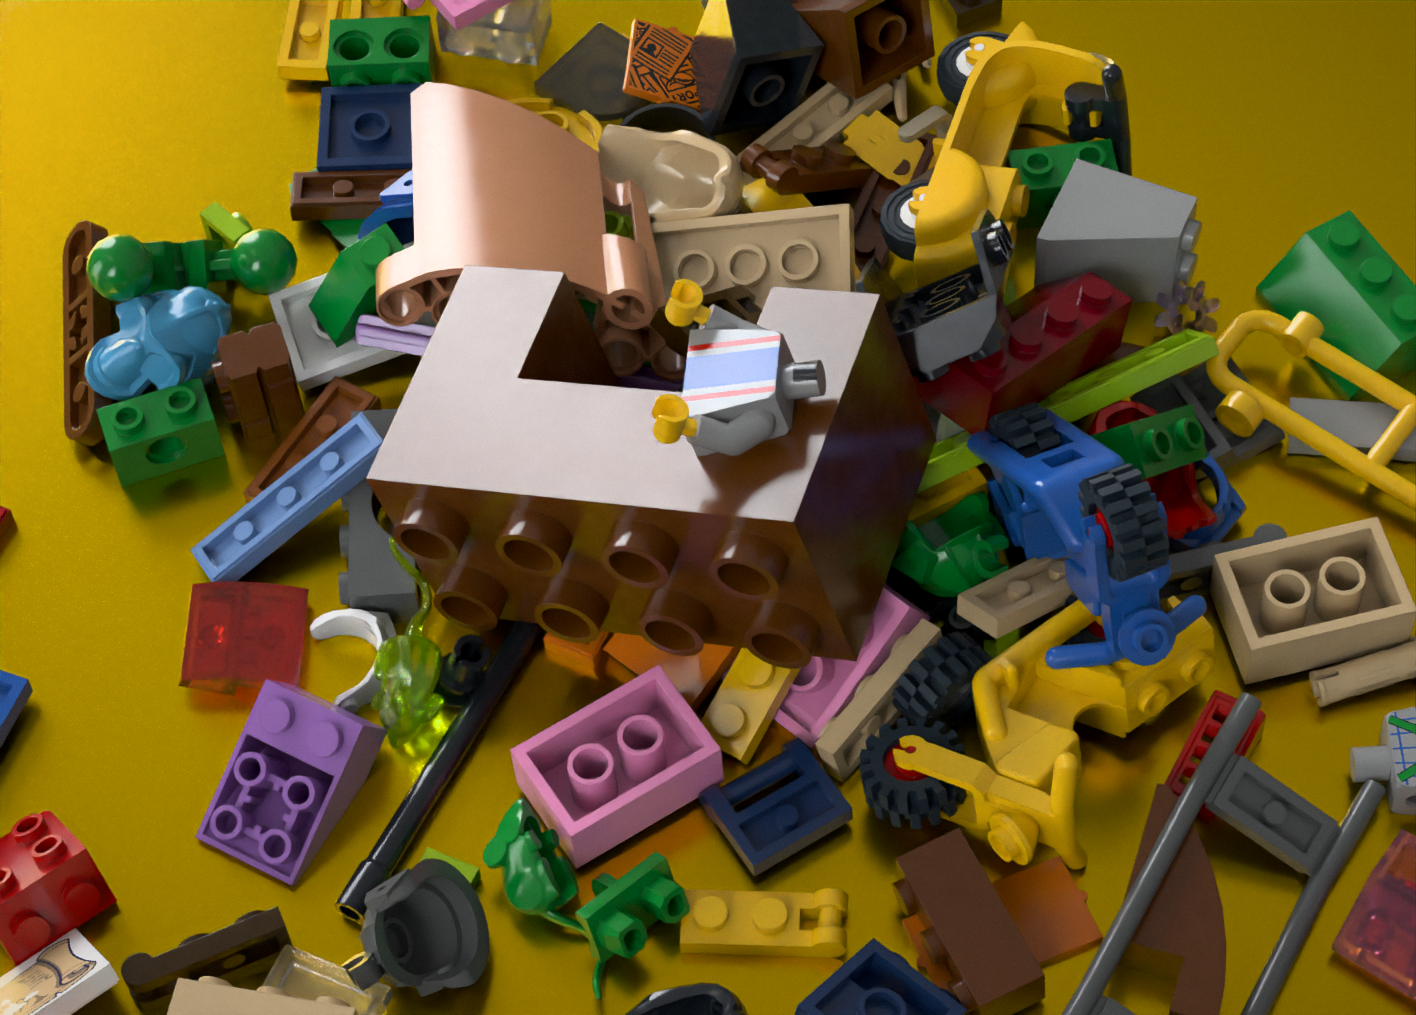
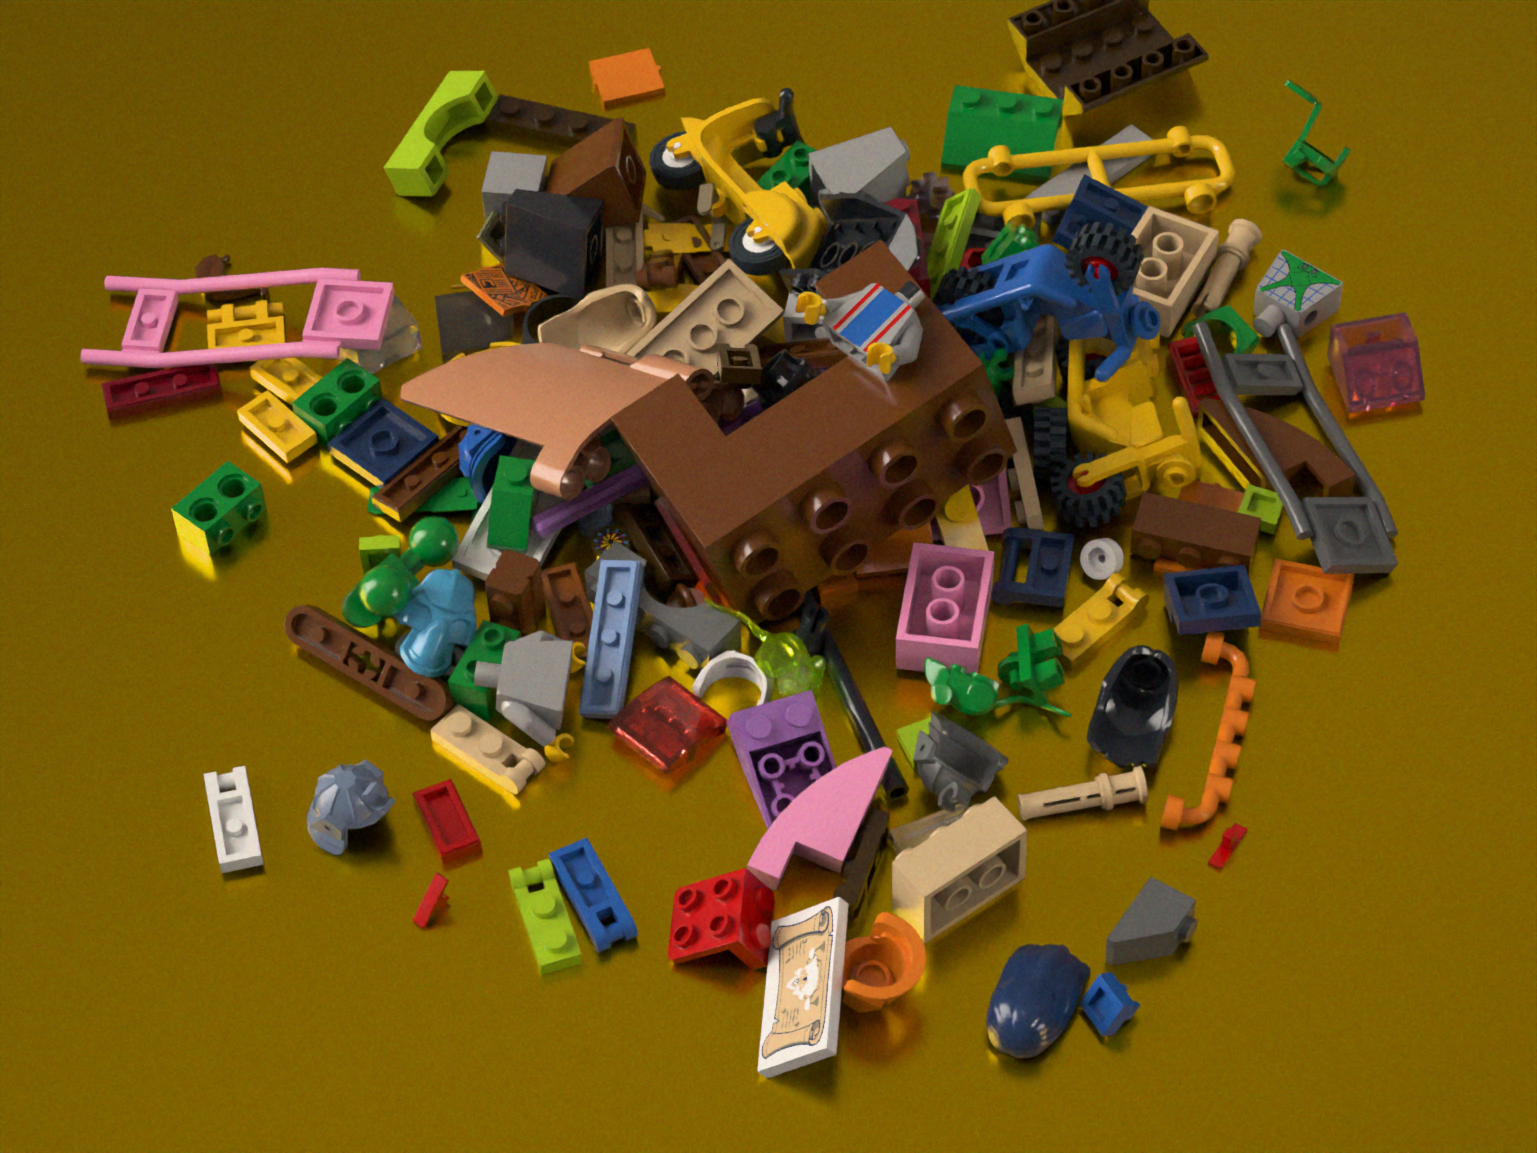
camera: 50 degrees left, 5 degrees down
none -> green brick [171,461,267,556]
none -> tan plate [431,704,546,794]
none -> light grey torso [474,631,586,763]
none -> bright pink slope [747,747,893,891]
none -> dark blue slope [1052,174,1148,250]
none -> white tile [1080,538,1124,580]
none -> green helmet [1181,305,1259,354]
none -> lime plate [1238,484,1284,535]

